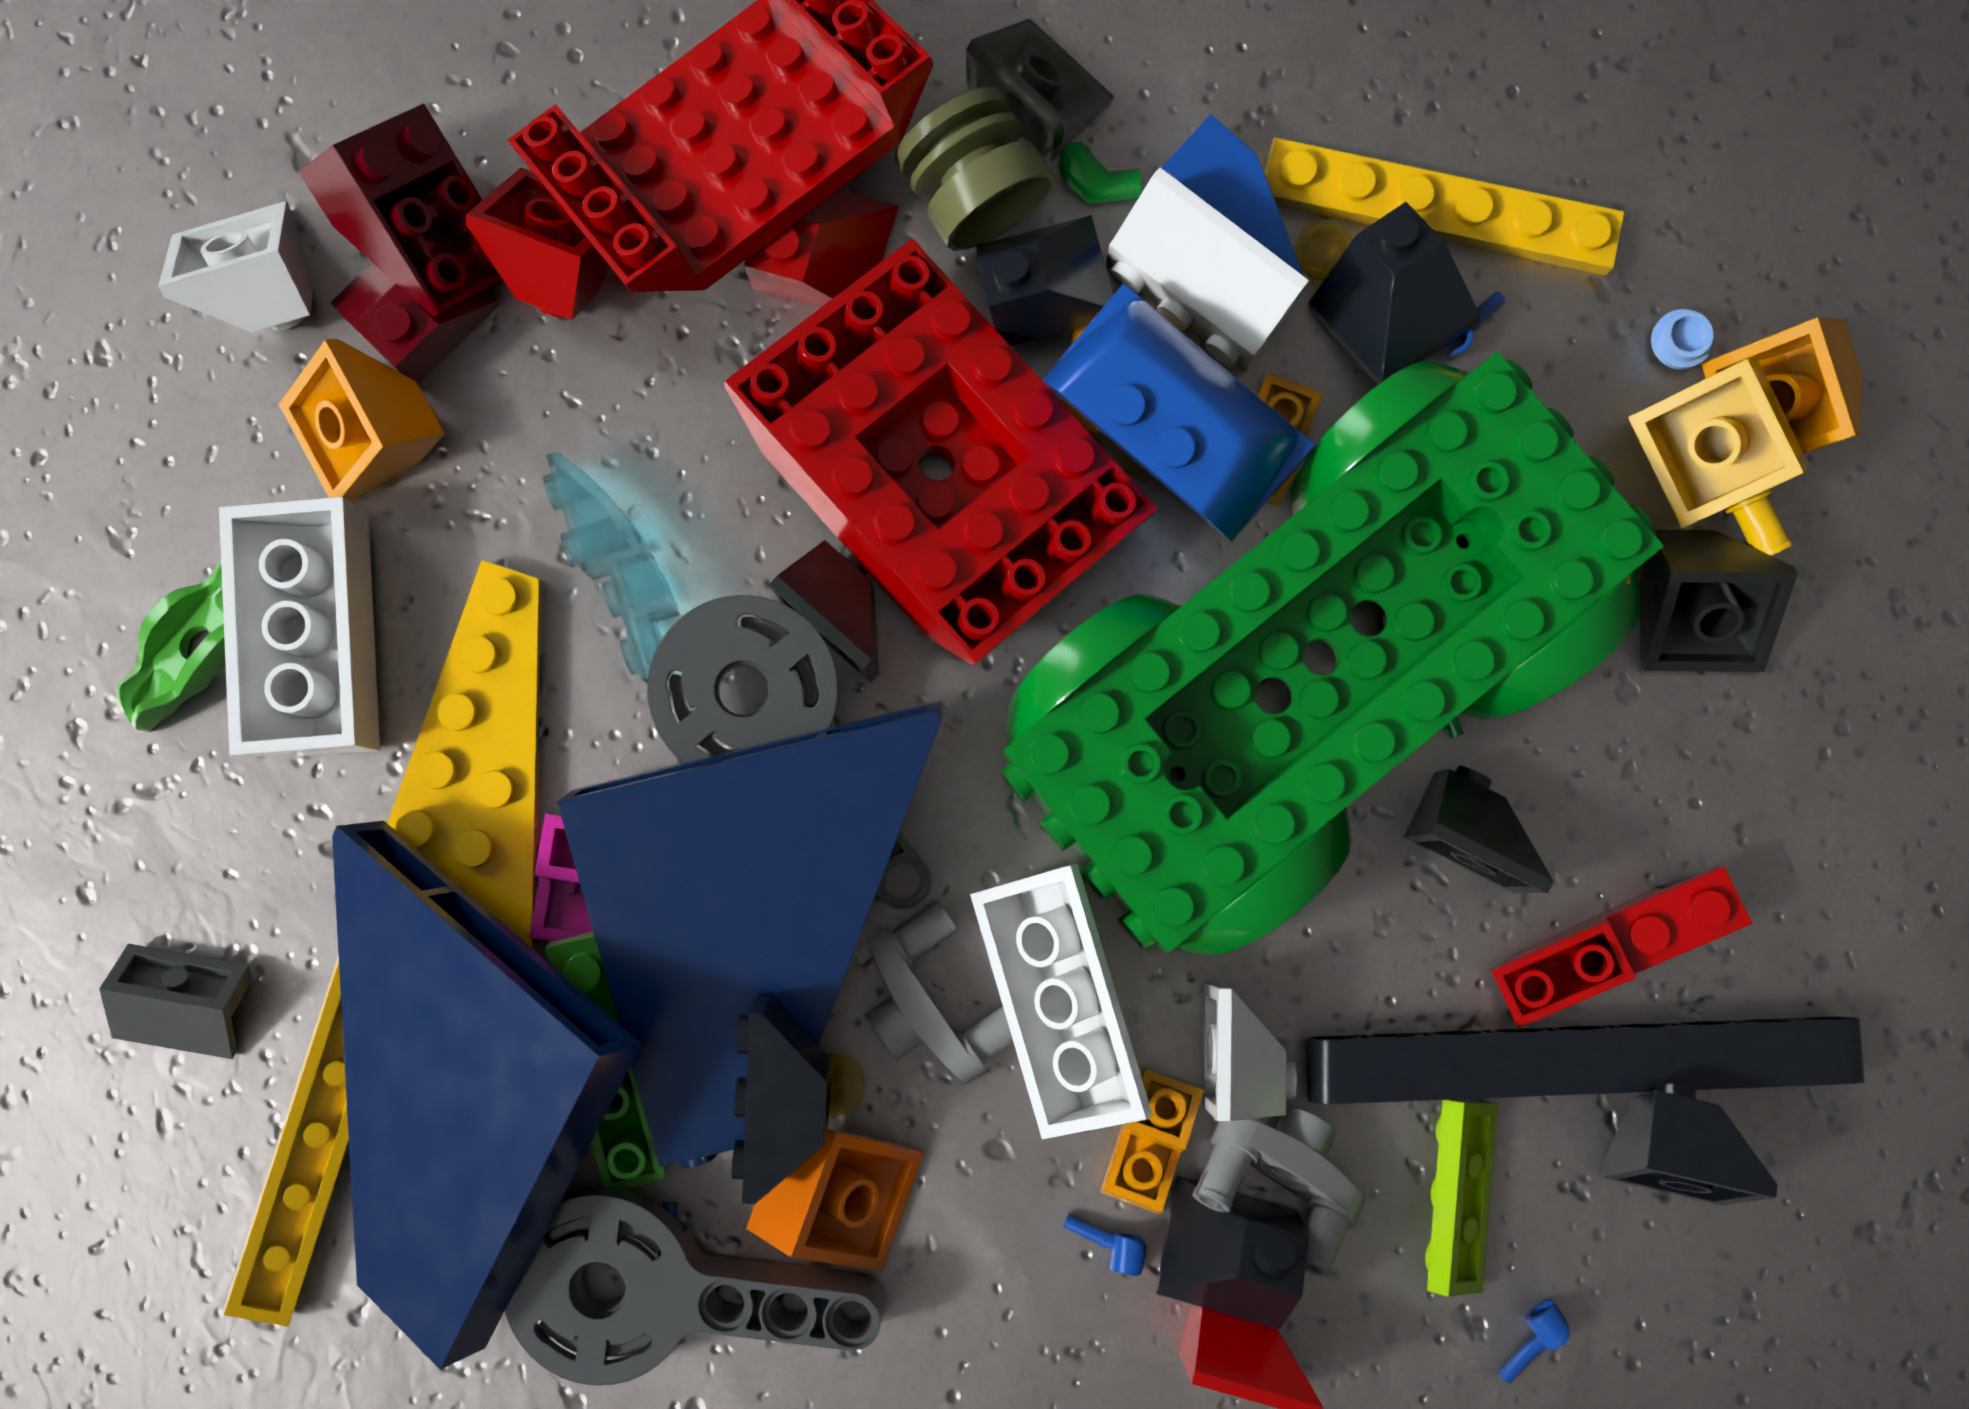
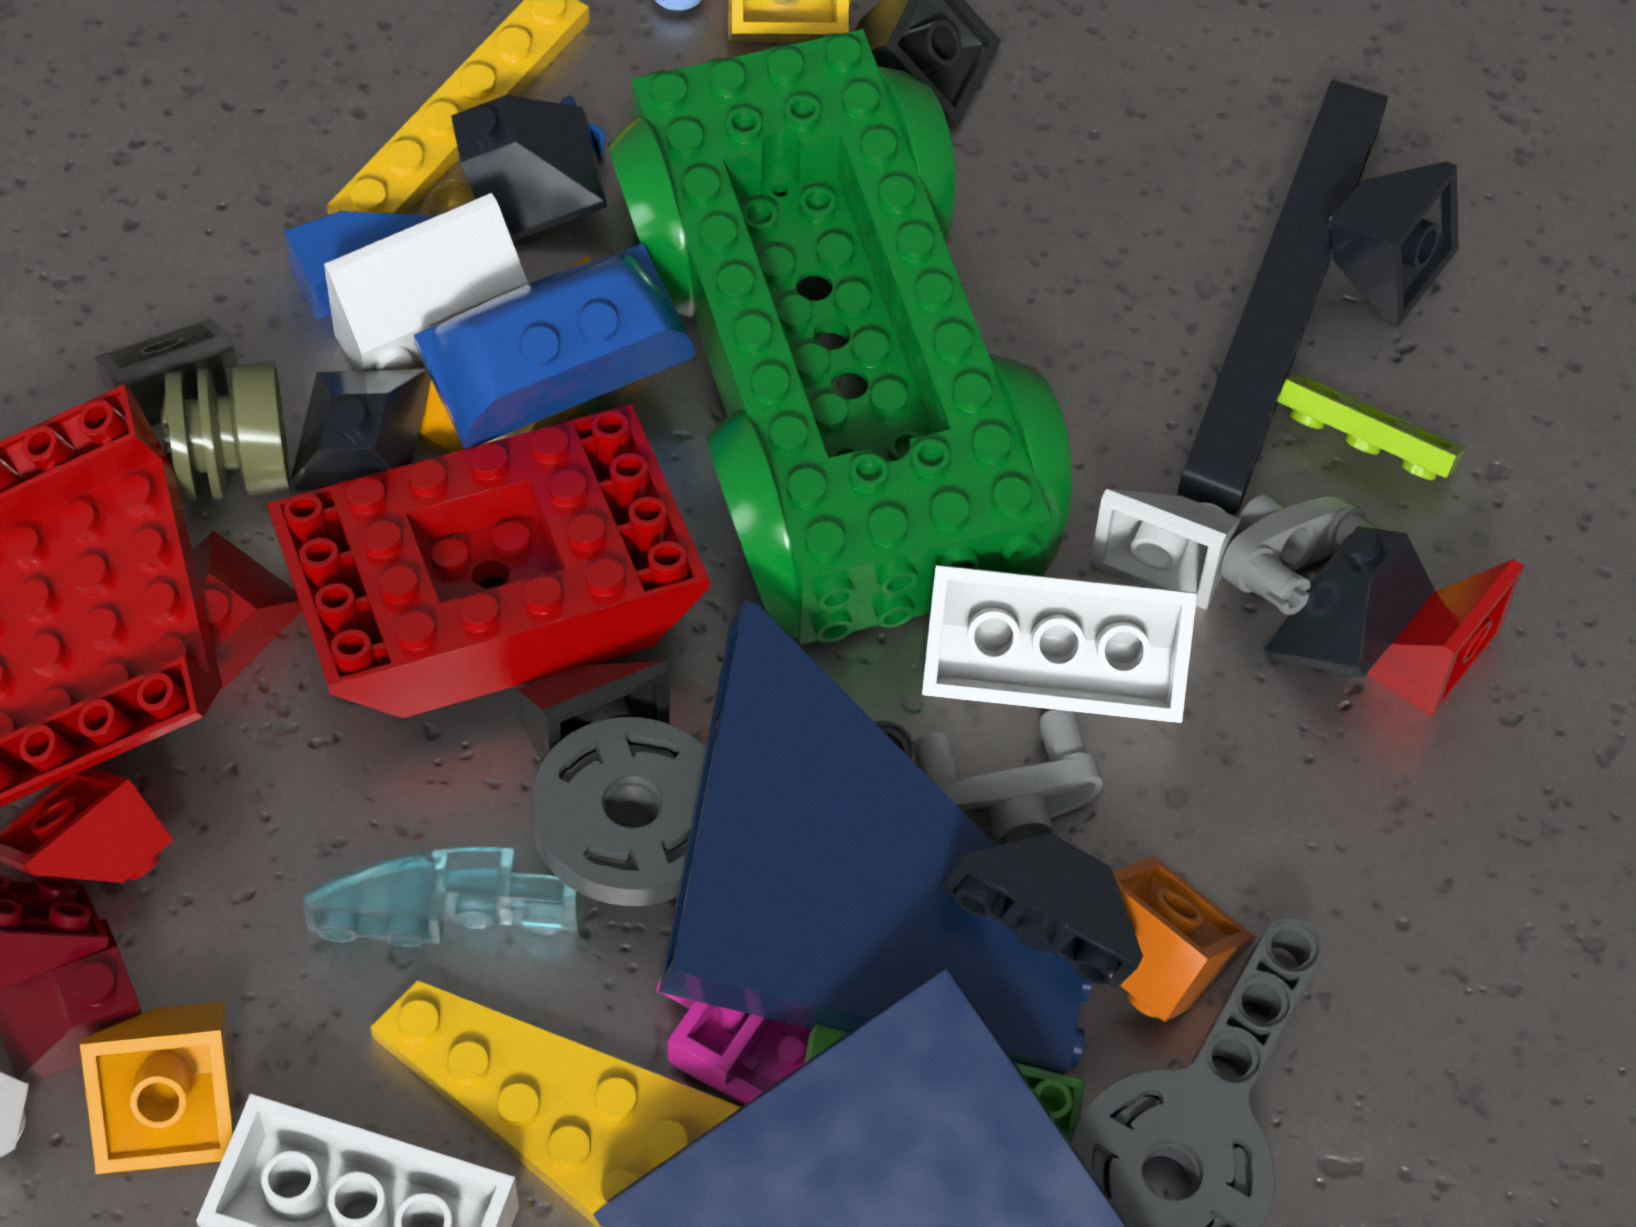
camera: 70 degrees left, 25 degrees down
green arm [1058,142,1142,204] -> none
blue hand [1063,1213,1146,1276] -> none
light orange slope [1100,1068,1204,1214] -> none
pearl dark grey slope [1403,765,1554,893] -> none
red slope [1490,865,1753,1028] -> none
blue hand [1498,1299,1570,1384] -> none

